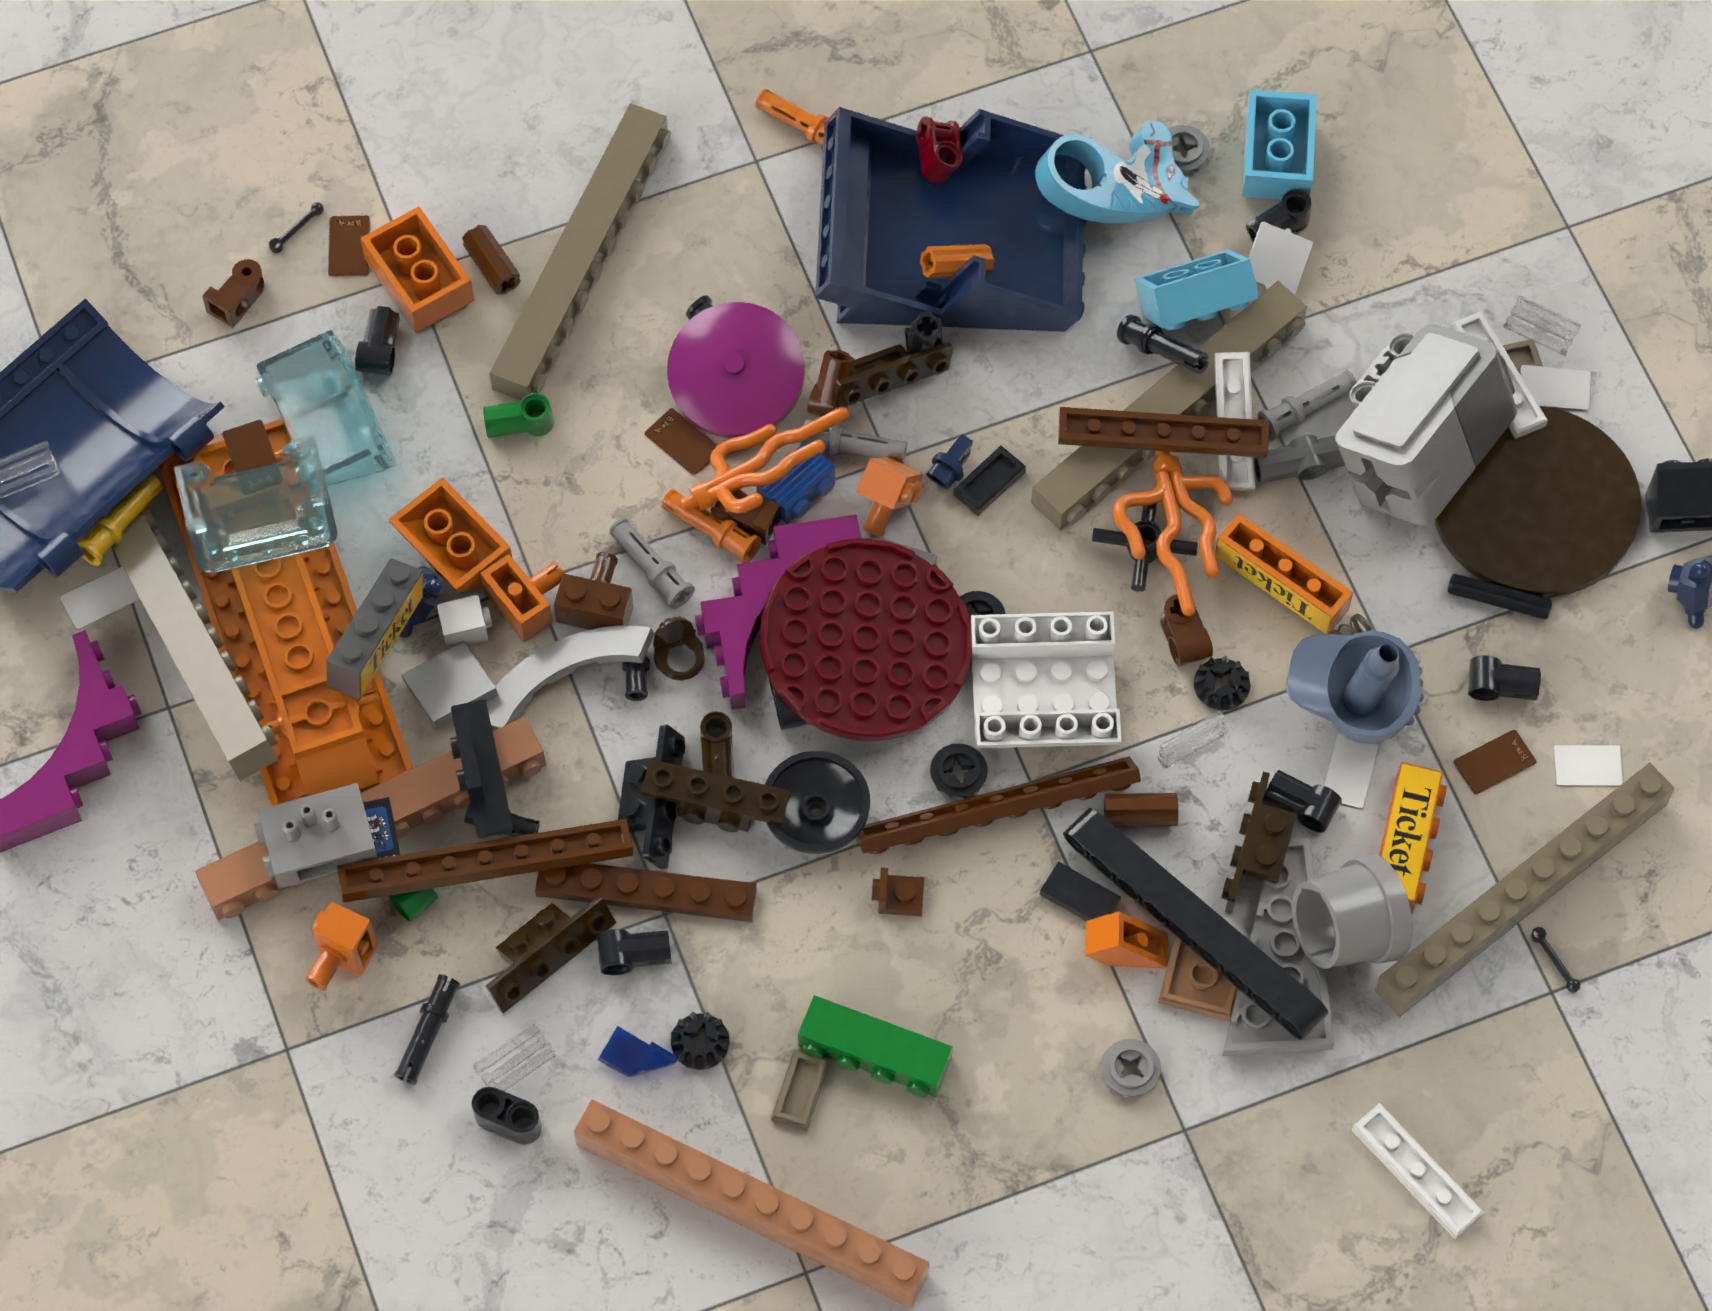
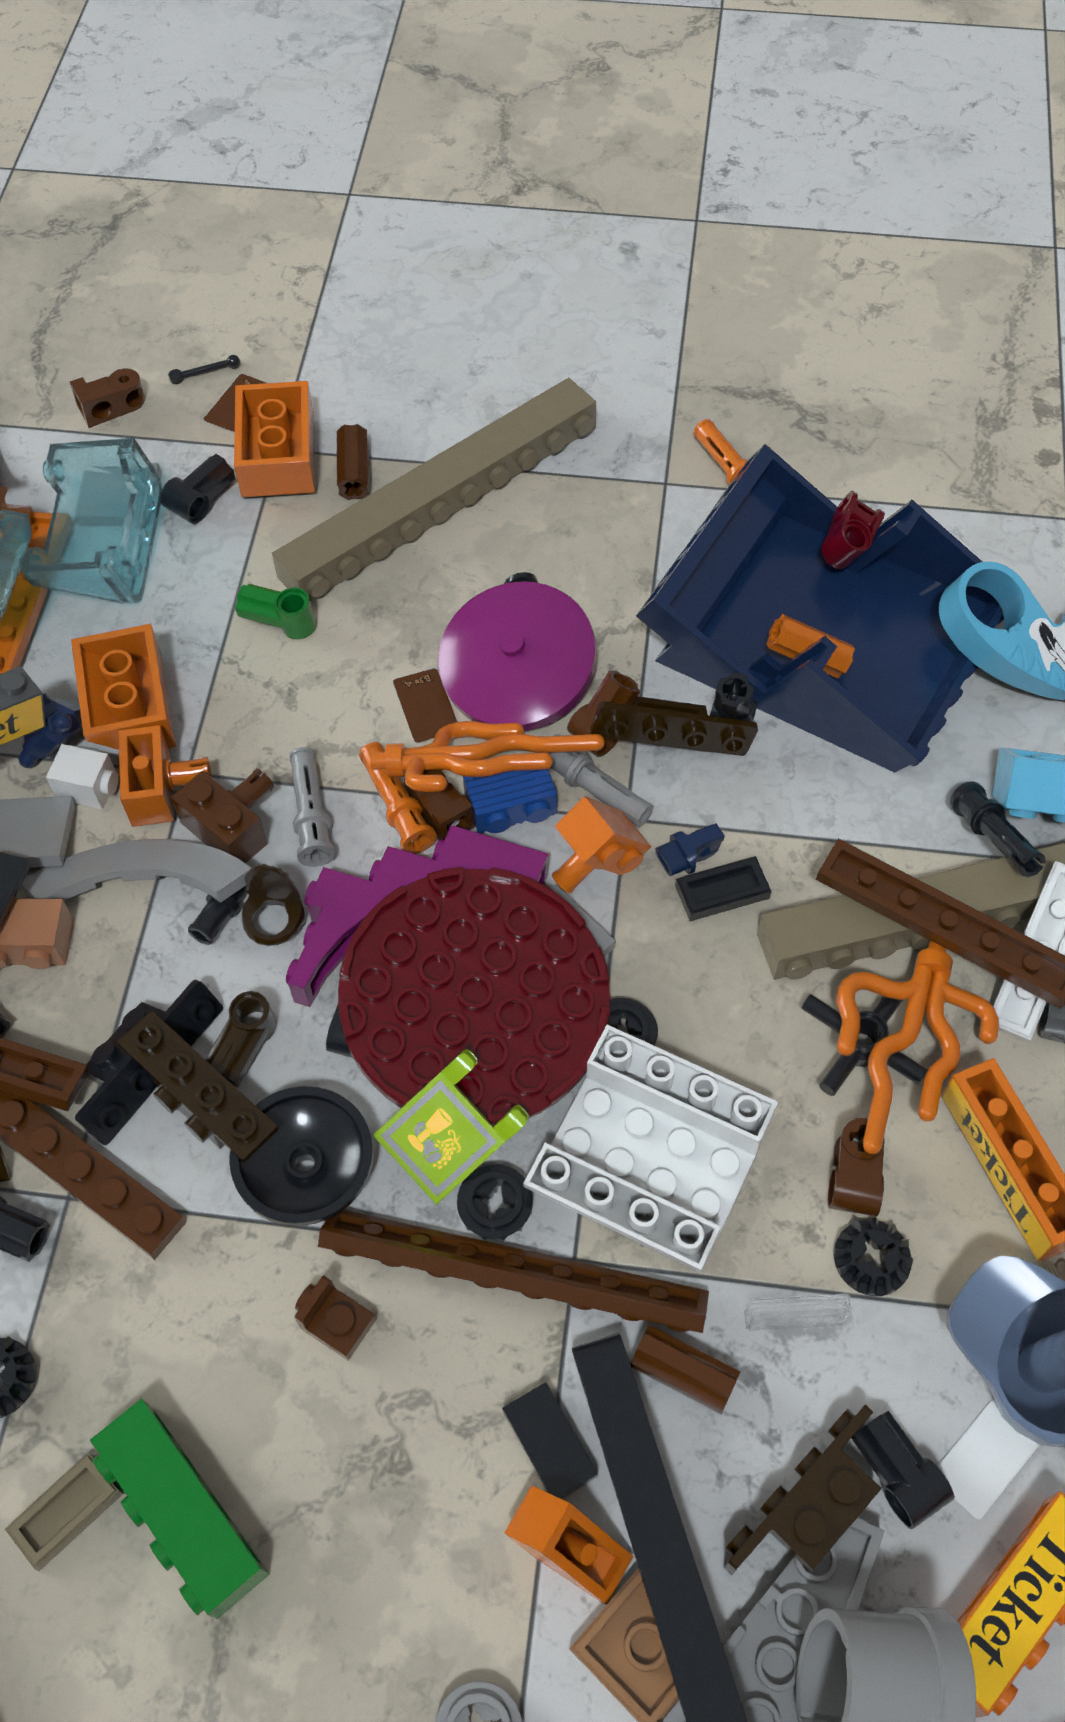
camera: 30 degrees right, 5 degrees down
none -> lime flag [373,1049,529,1205]

